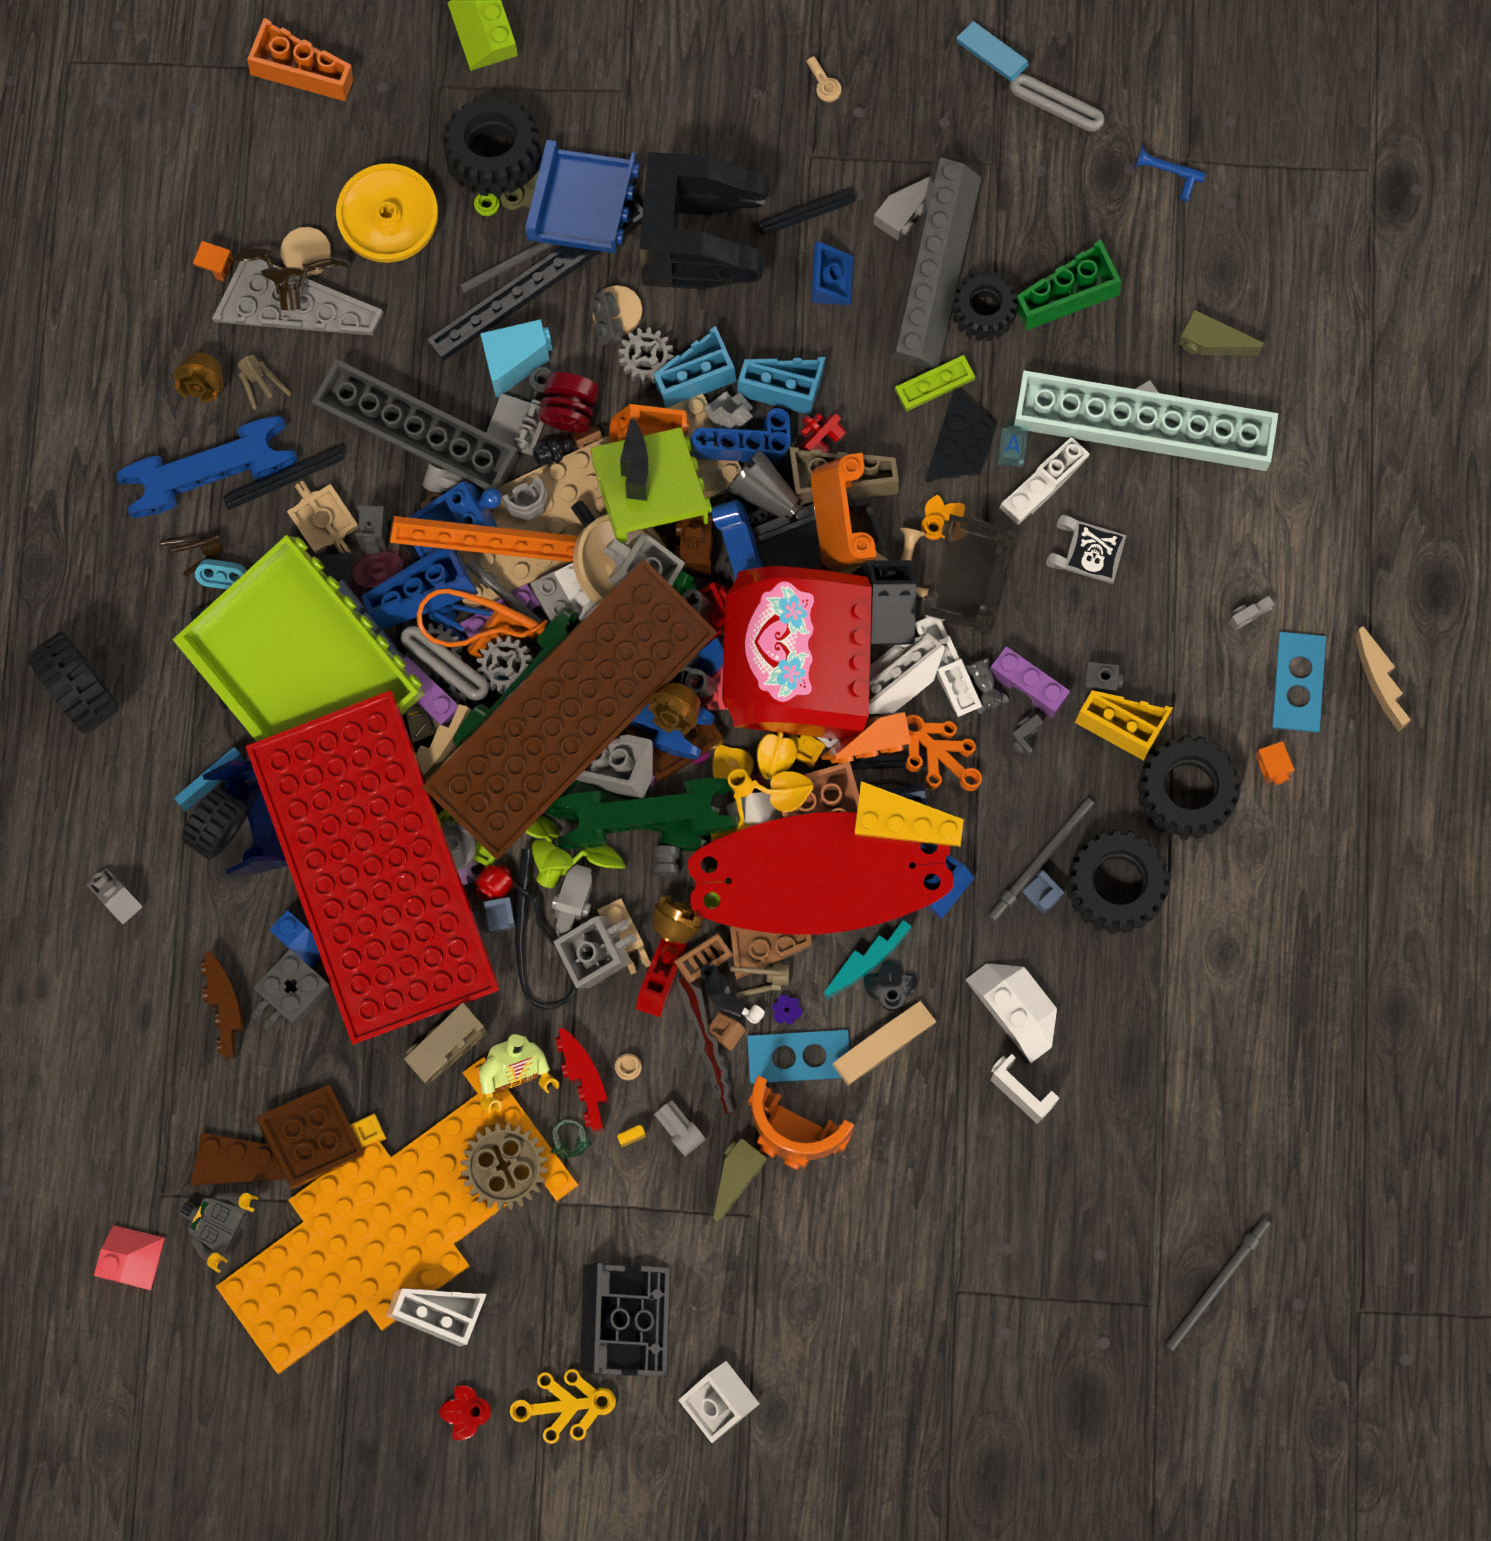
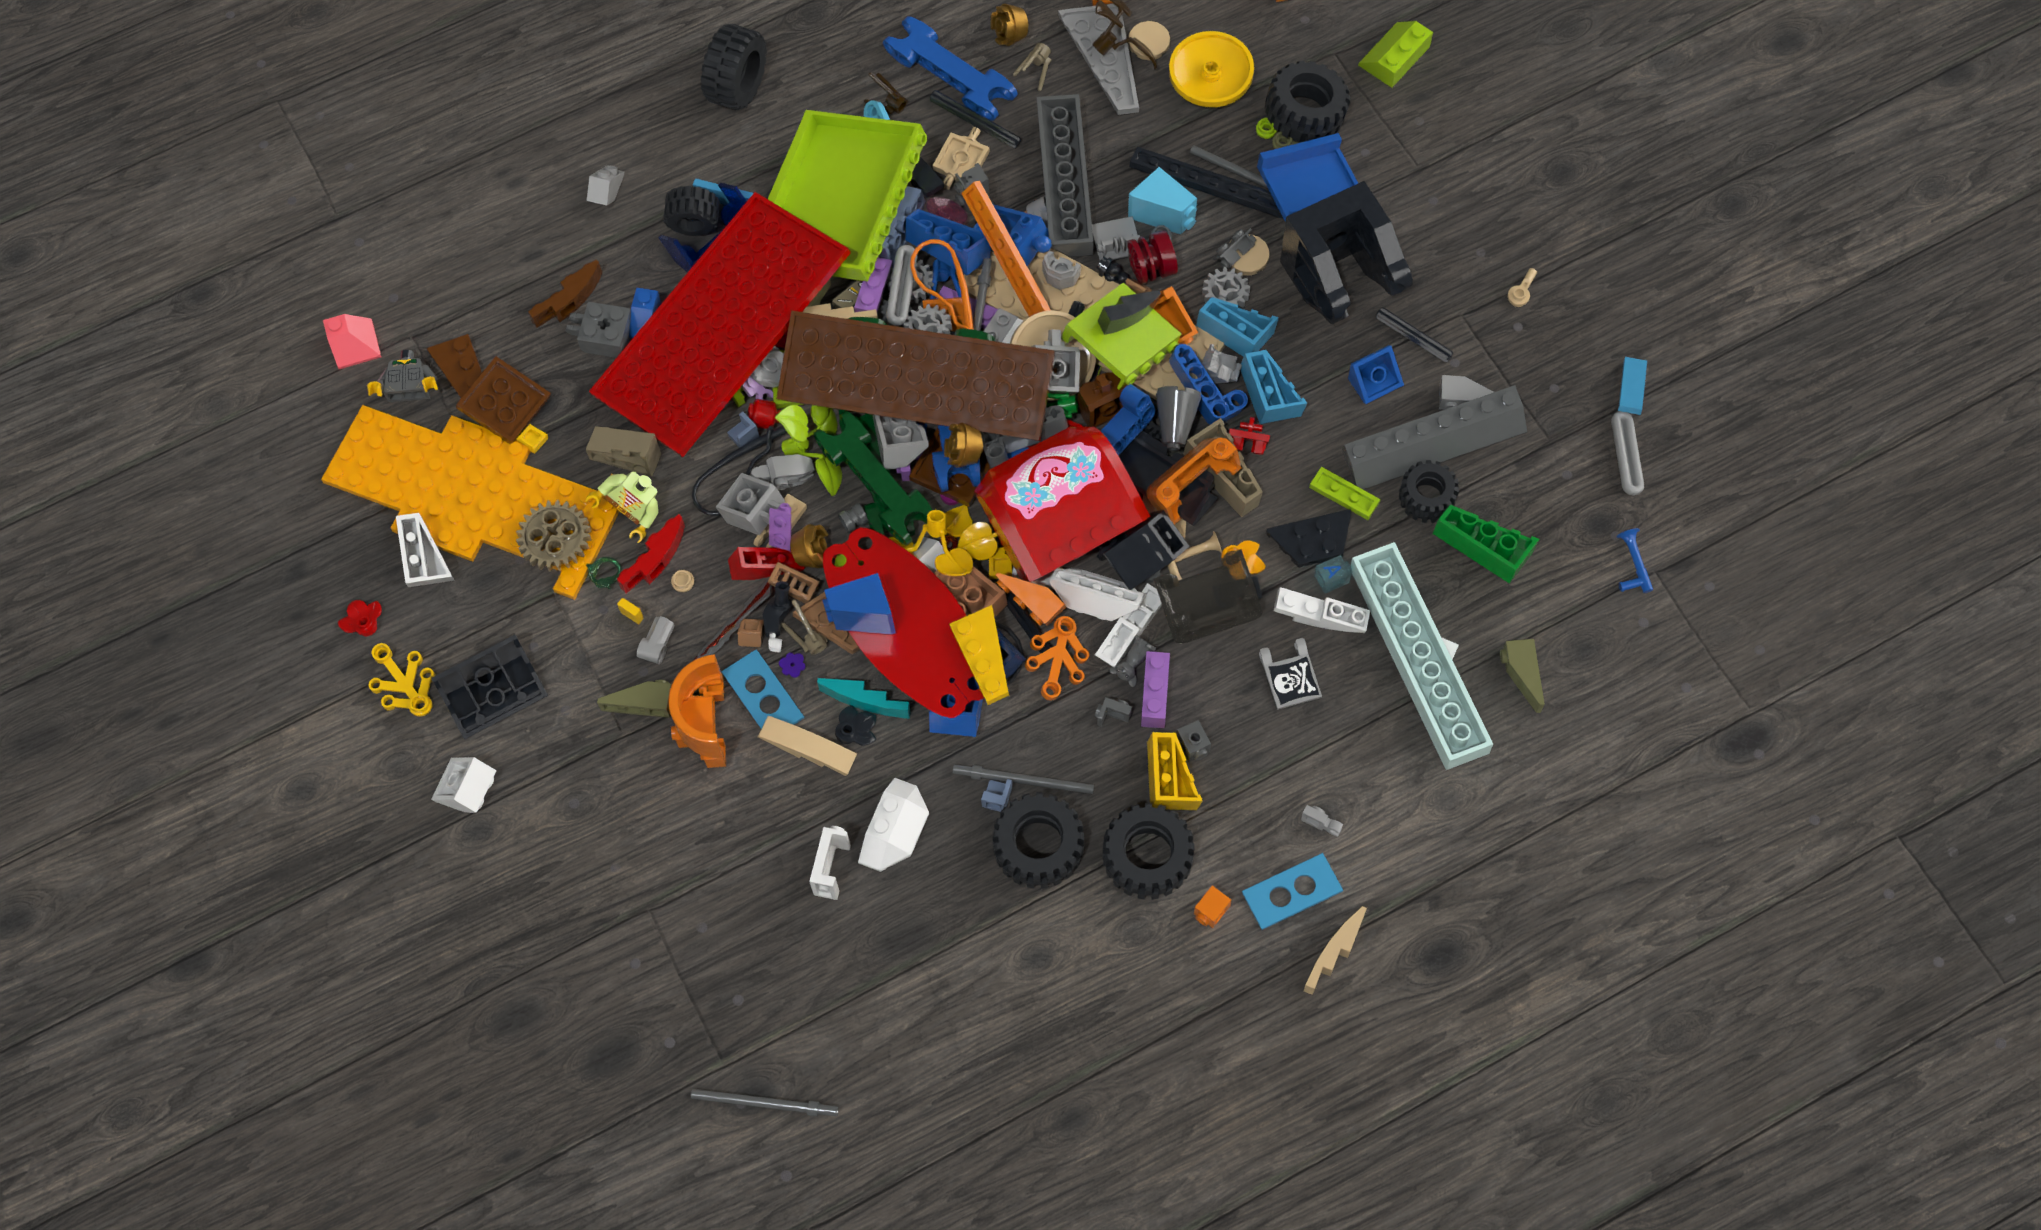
camera: 60 degrees right, 10 degrees down
none -> medium lavender hinge [769,503,791,551]
none -> blue slope [822,573,896,634]

